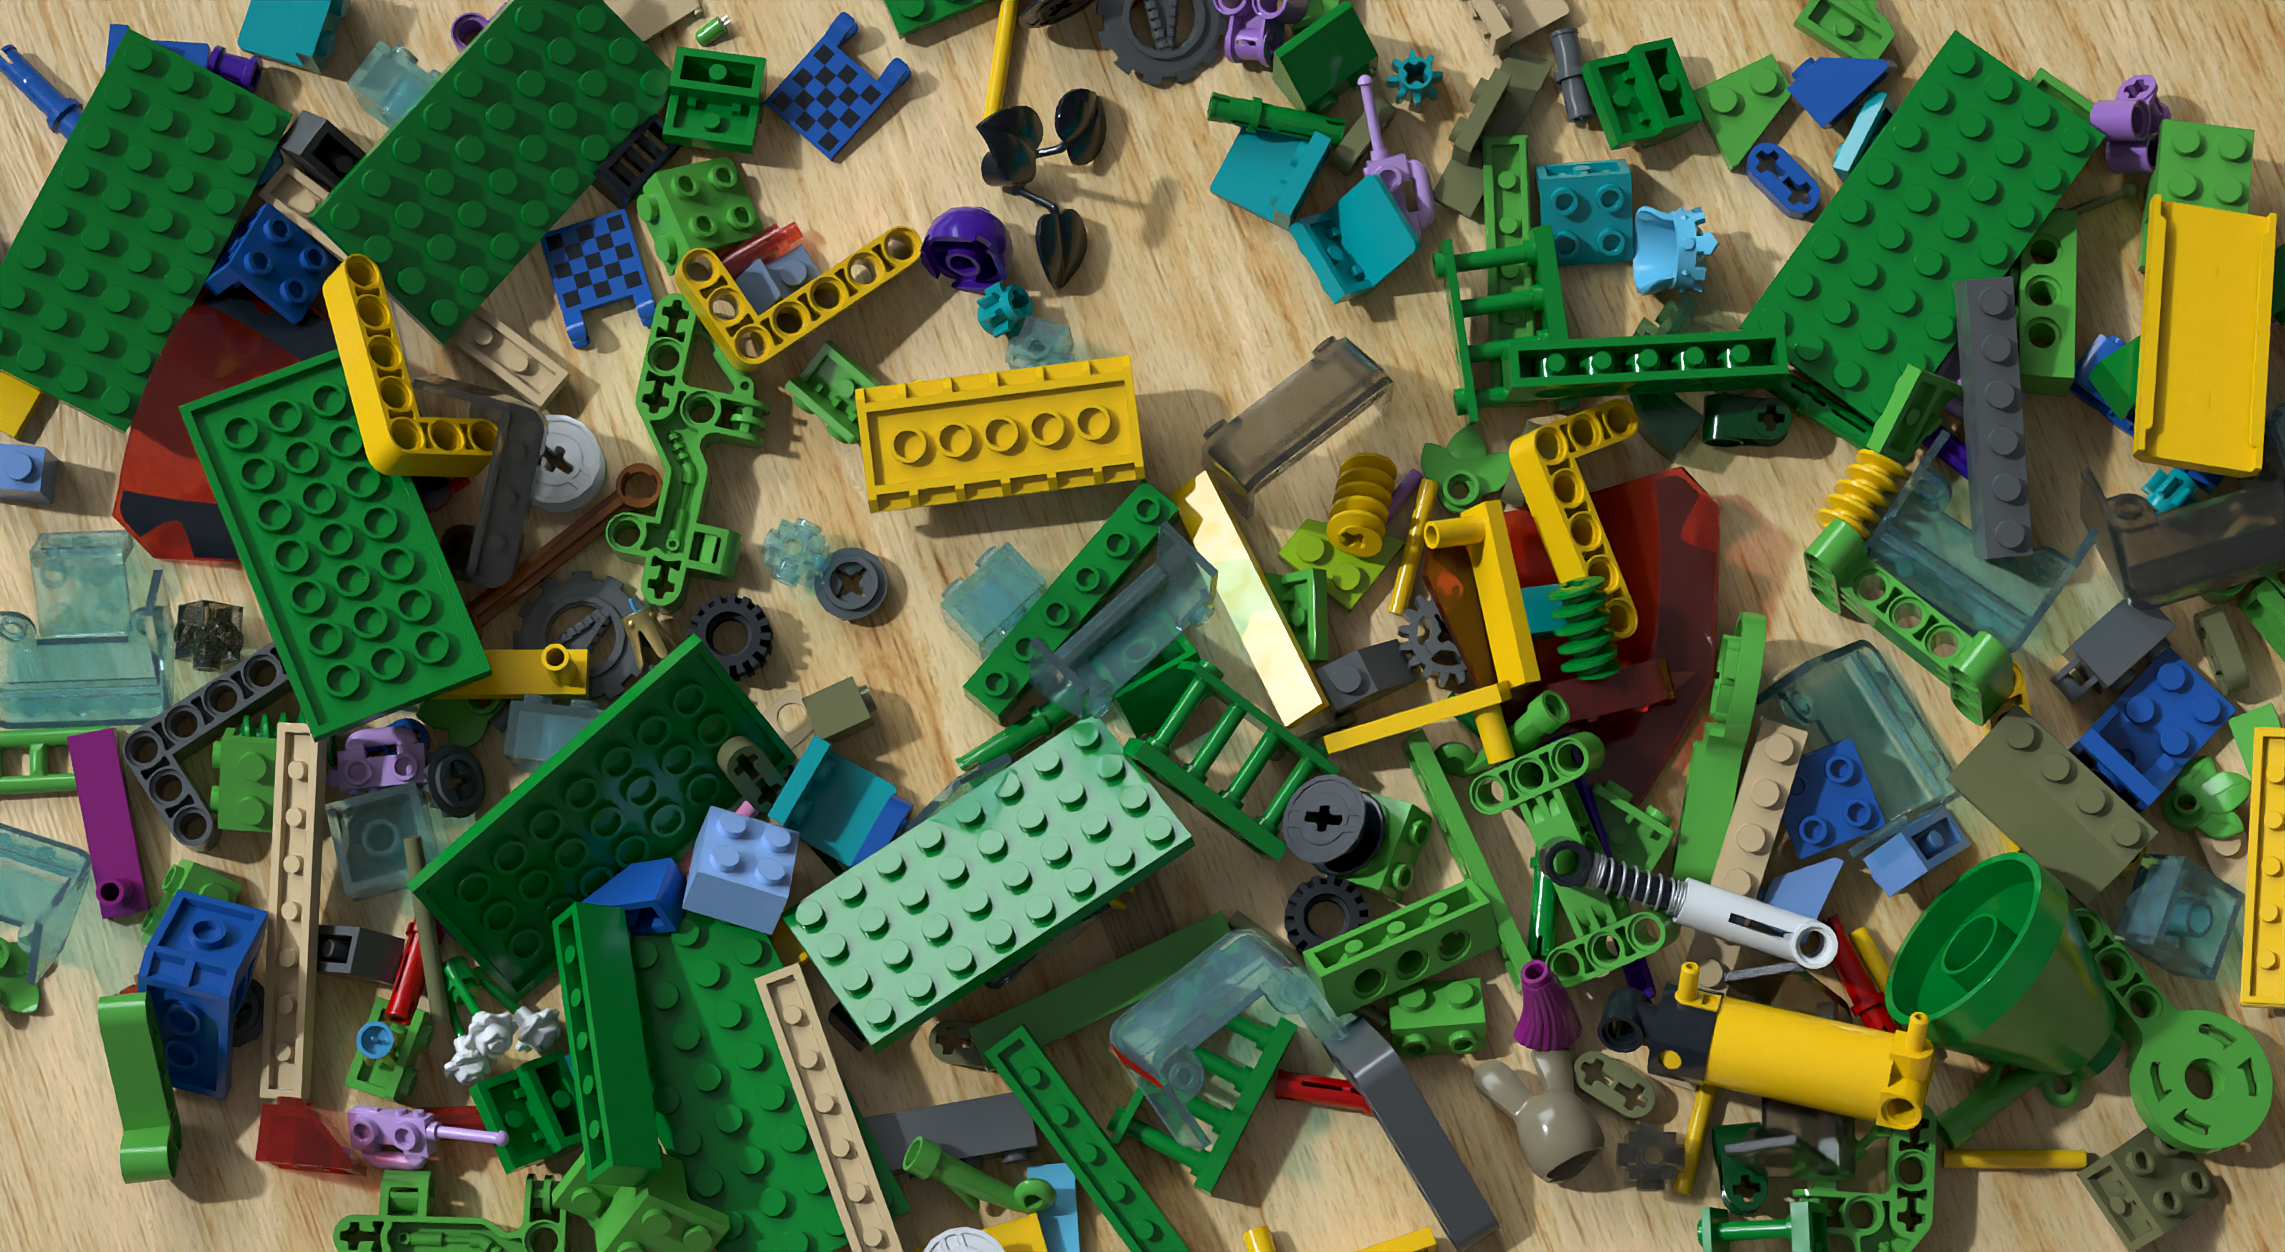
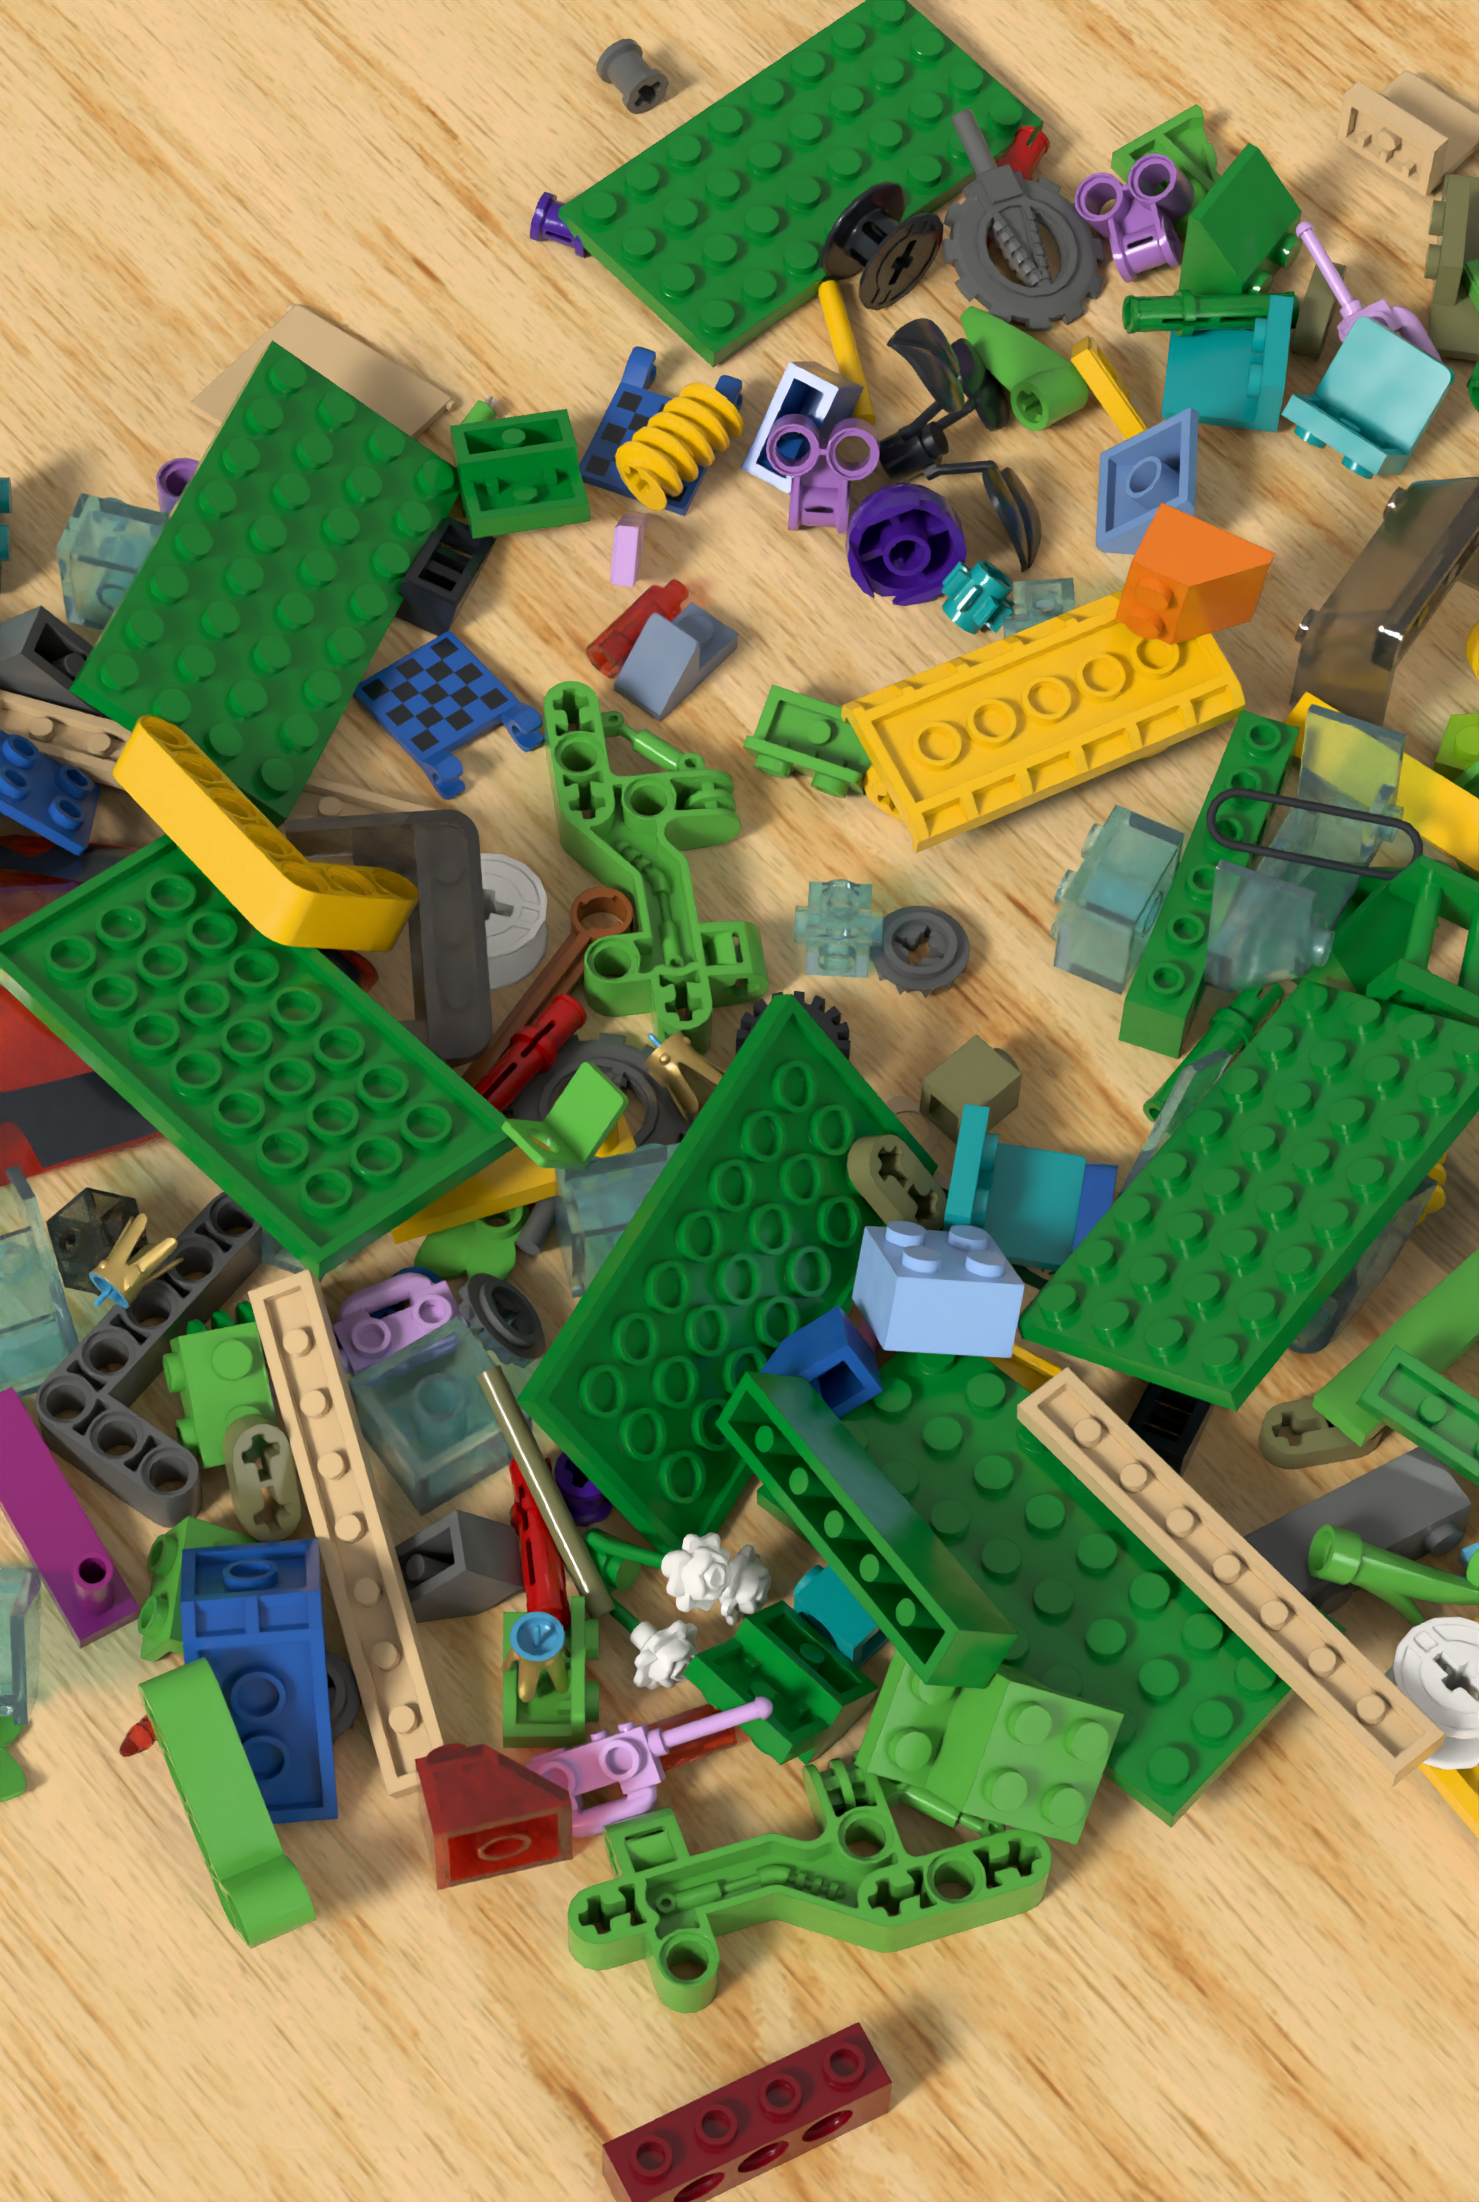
camera: 25 degrees left, 20 degrees down
bright green bracket [634,157,764,276] -> none
yellow beam [675,226,922,372] -> none
teal gear [1386,49,1443,110] -> none
none -> pearl gold piece [89,1213,184,1308]
none -> olive beam [222,1414,301,1542]
none -> red pin [473,993,587,1113]
none -> bright green bracket [501,1062,629,1170]
none -> lavender tile [610,511,648,587]
none -> yellow piece [615,382,745,511]
none -> slope [741,361,864,494]
none -> medium lavender piece [766,414,880,534]
none -> bright green piece [960,305,1088,431]
none -> yellow tile [1070,335,1148,440]
none -> medium blue slope [1096,407,1199,555]
none -> orange slope [1115,502,1275,645]
none -> black piece [1206,788,1423,880]

